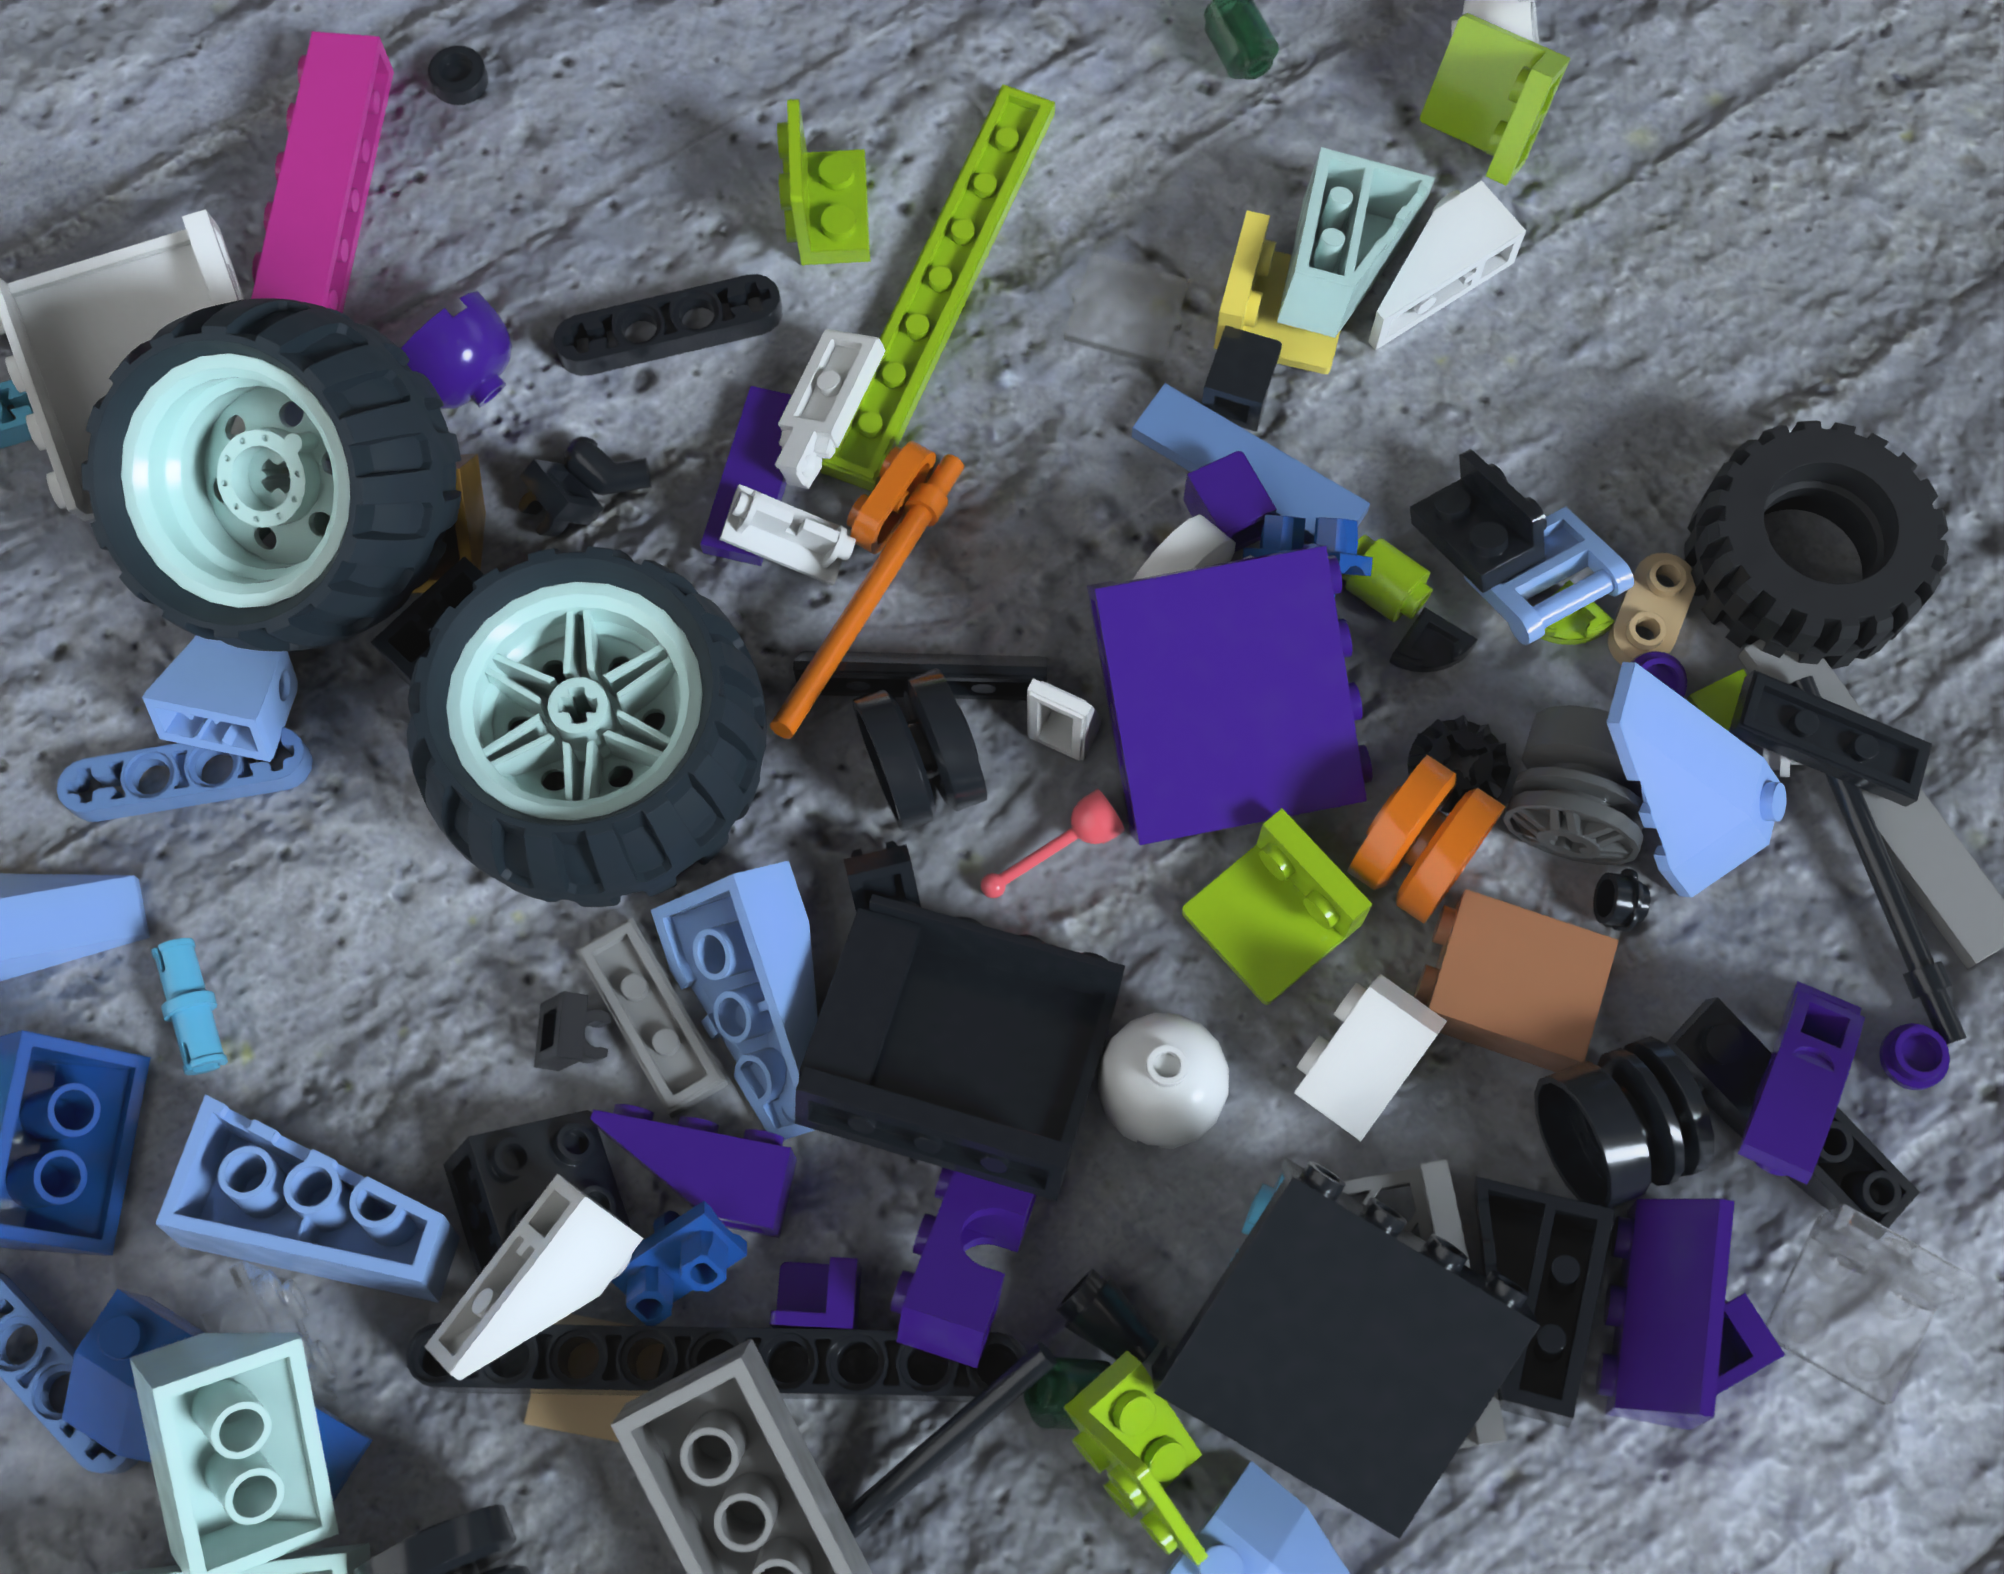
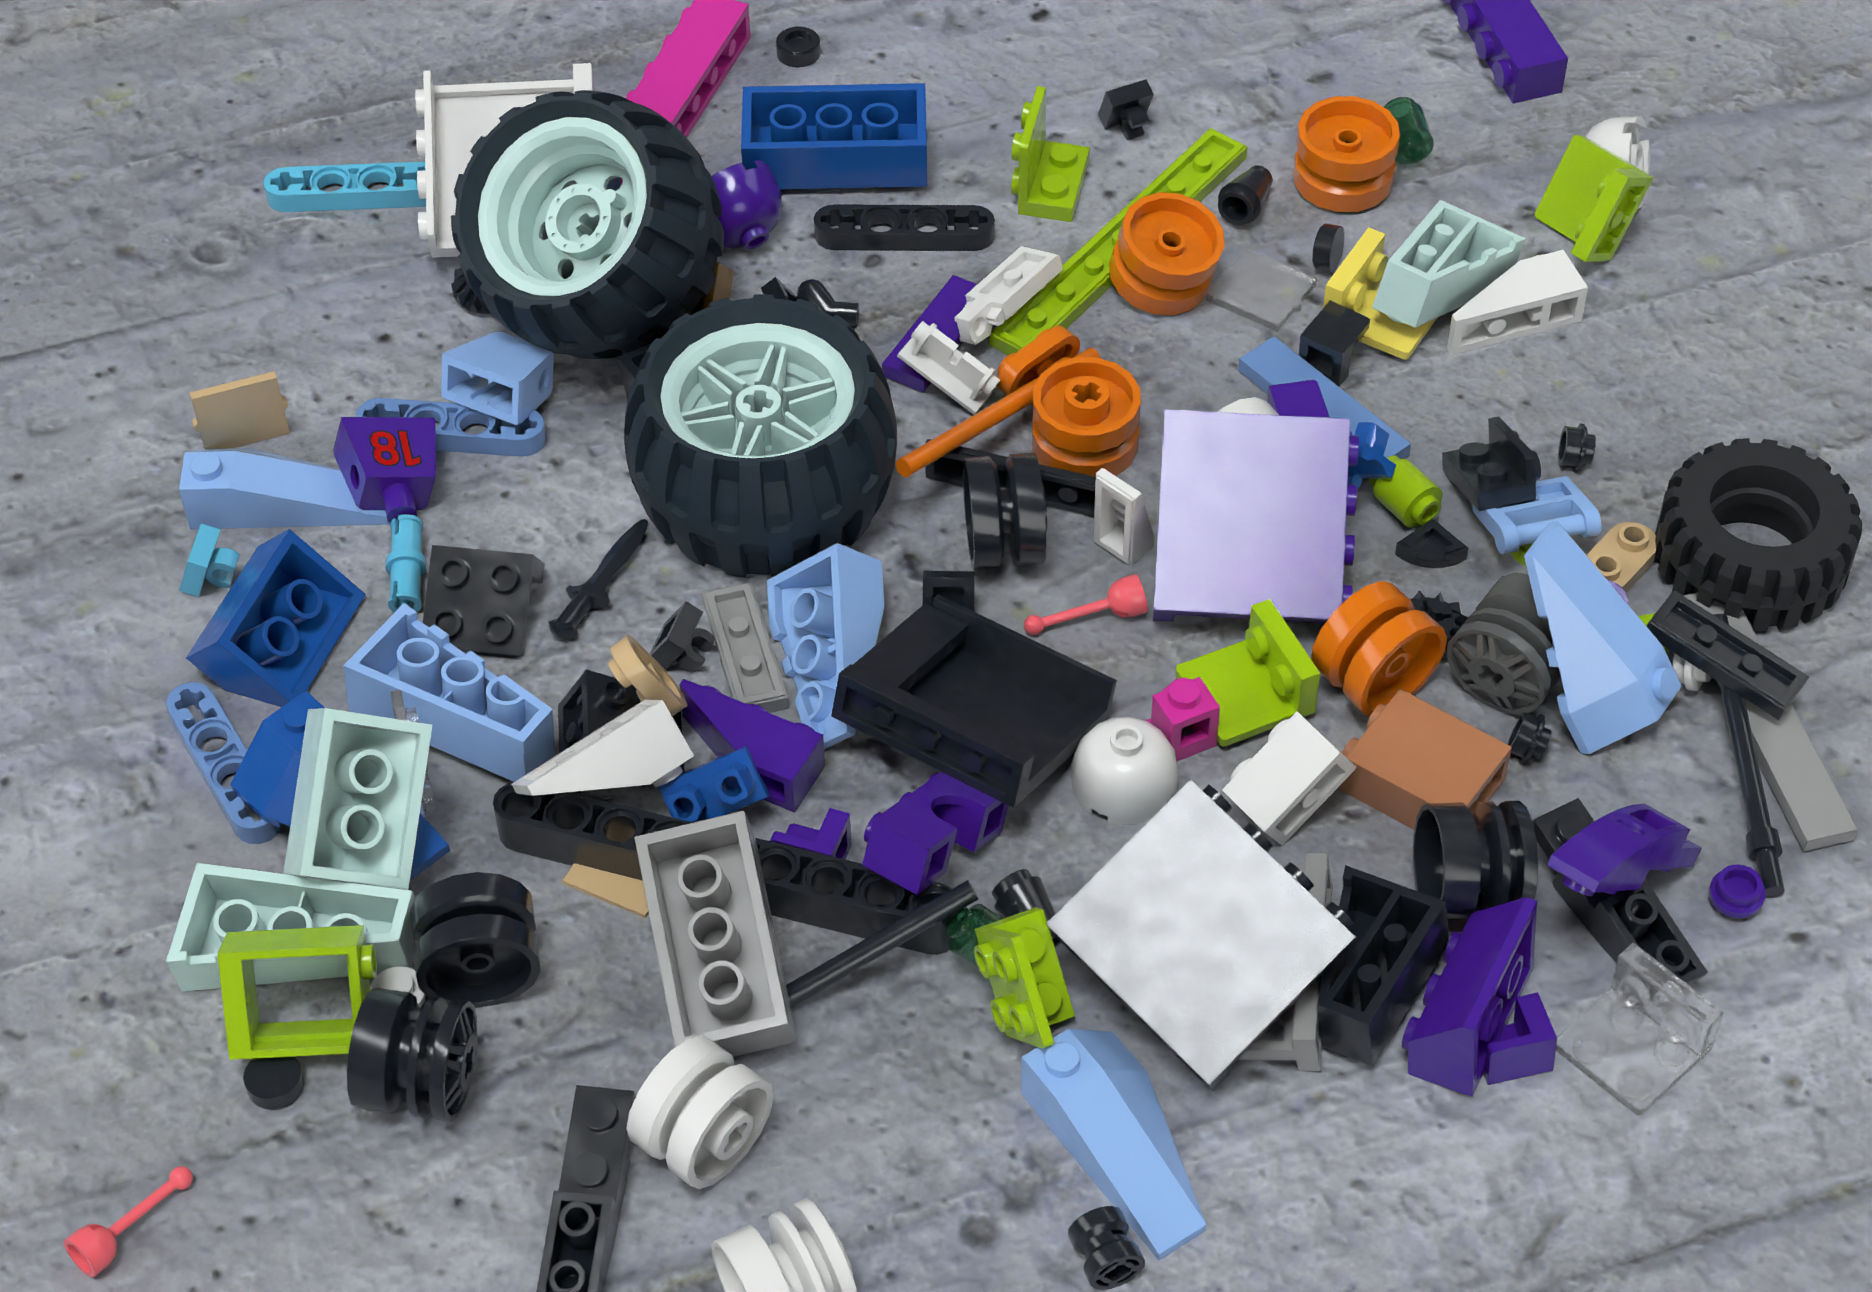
camera: 15 degrees right, 20 degrees down
none -> dark purple torso [333,417,436,526]
none -> black bracket [422,545,545,657]
none -> black sword [549,519,648,641]
none -> tan plate [608,634,687,717]
none -> blue brick [741,83,927,189]
none -> orange wheel [1032,357,1141,477]
none -> black tile [1098,79,1154,140]
none -> orange wheel [1109,192,1225,316]
none -> dark pink brick [1145,677,1220,762]
none -> black cone [1218,165,1273,225]
none -> orange wheel [1293,96,1400,212]
none -> black tile [1312,223,1344,273]
none -> black plate [1558,423,1596,472]

